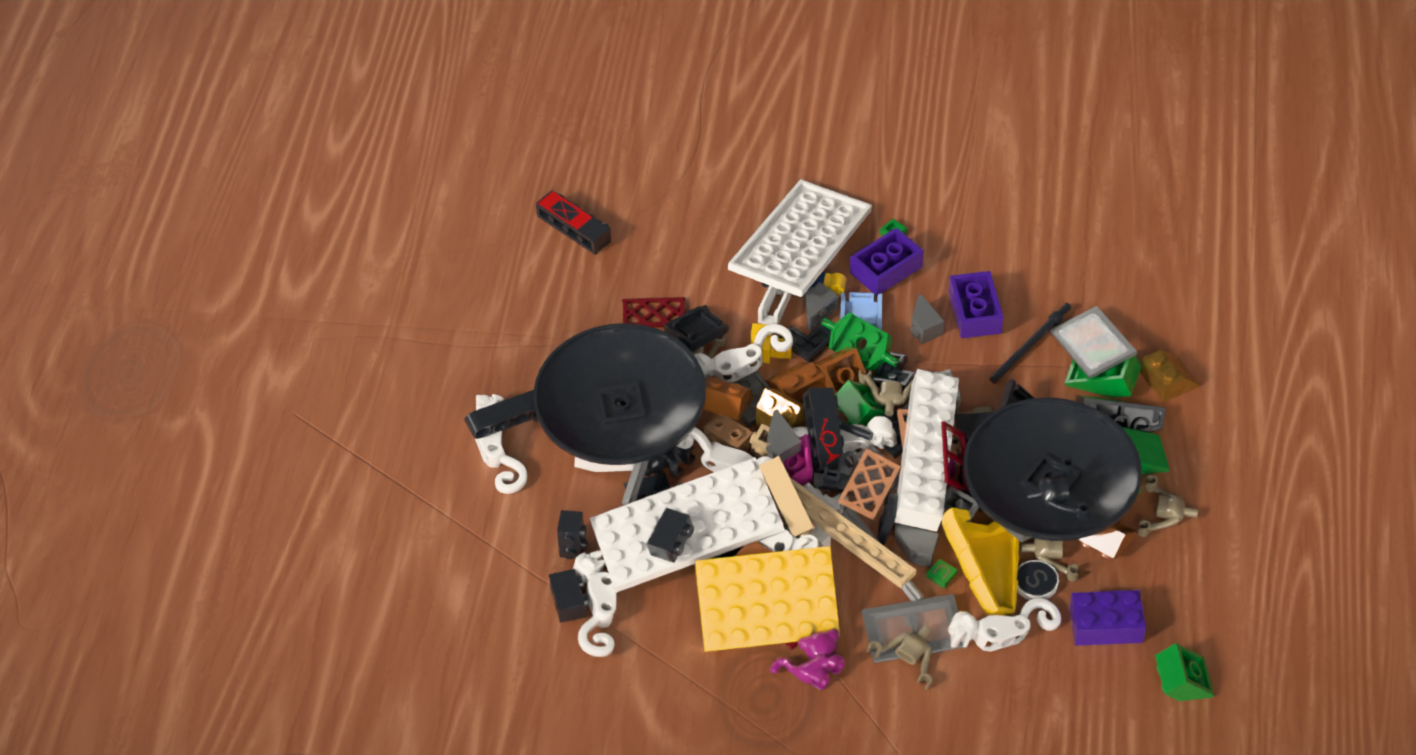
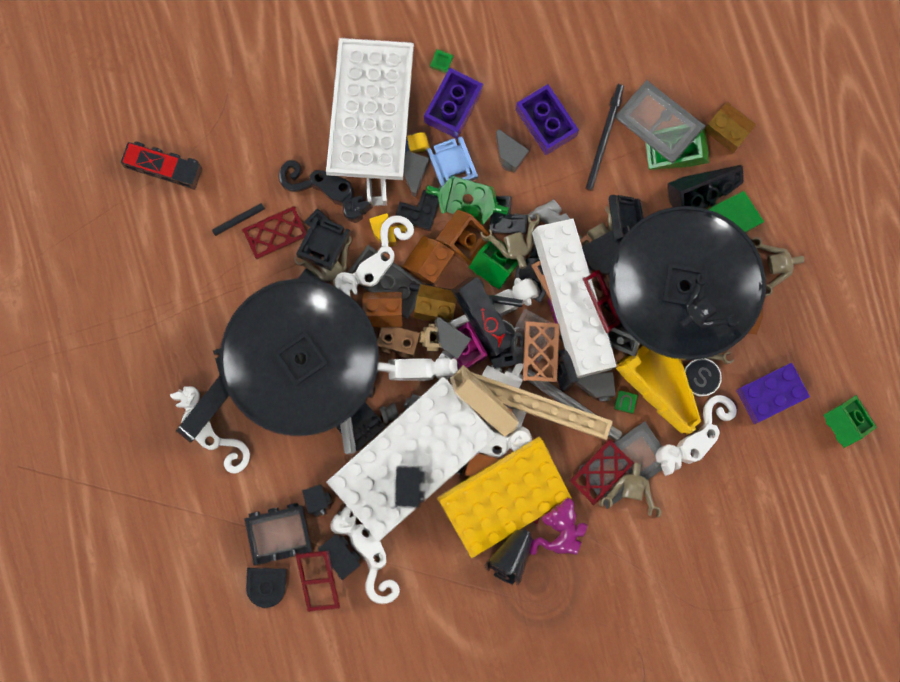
camera: 30 degrees left, 30 degrees up
none -> black bar [212,203,265,236]
none -> clear window [244,503,313,565]
none -> black tile [246,568,287,608]
none -> black animal [279,160,373,223]
none -> dark red window [295,551,340,612]
none -> black cone [485,529,533,586]
none -> dark red window [569,439,634,506]

